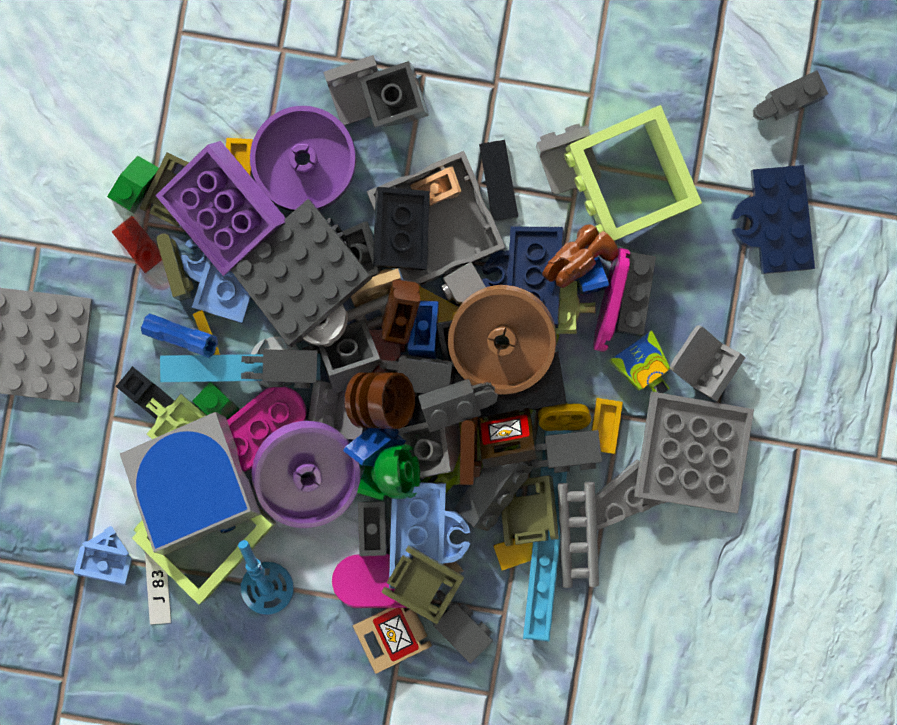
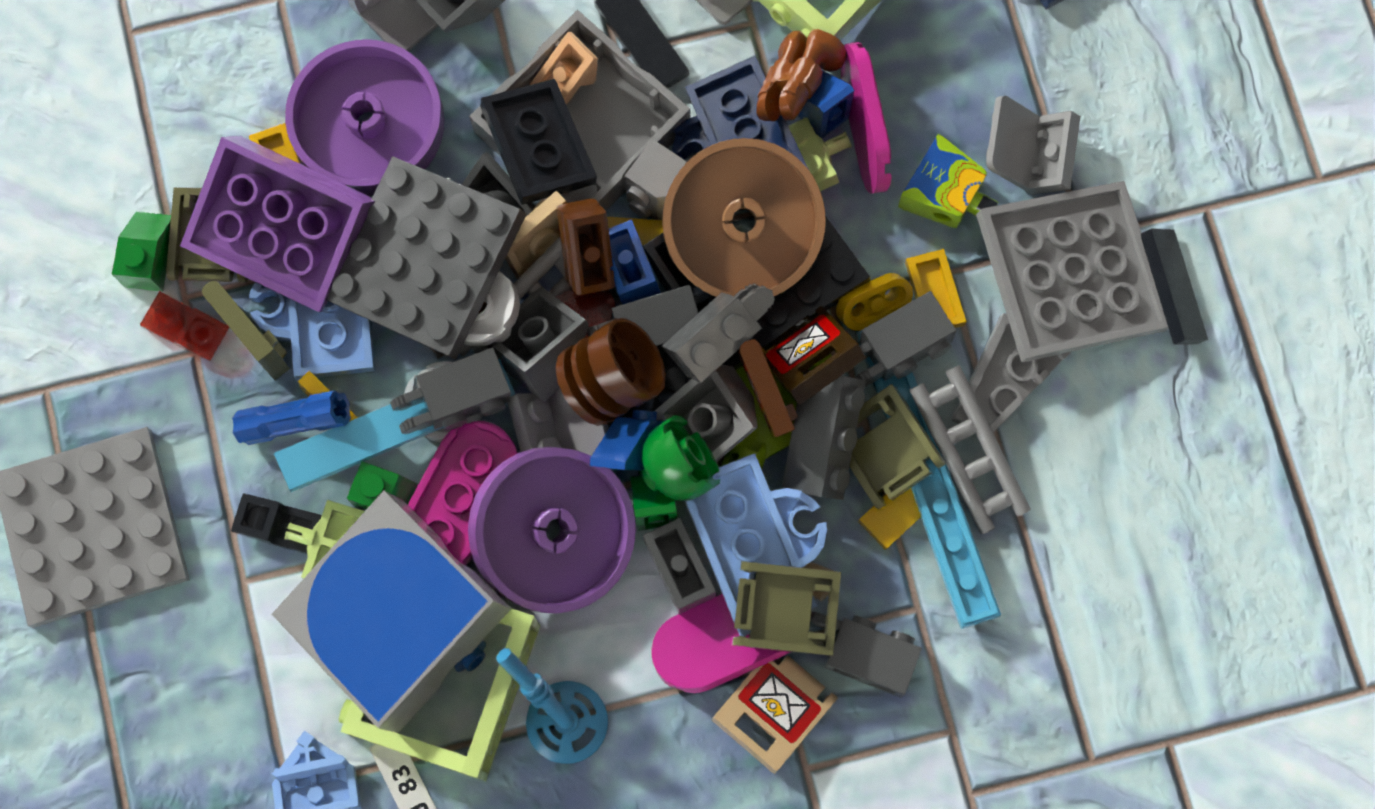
camera: 20 degrees left, 10 degrees down
dark grey brick [615,252,656,337] -> none
none -> black tile [1141,228,1208,345]

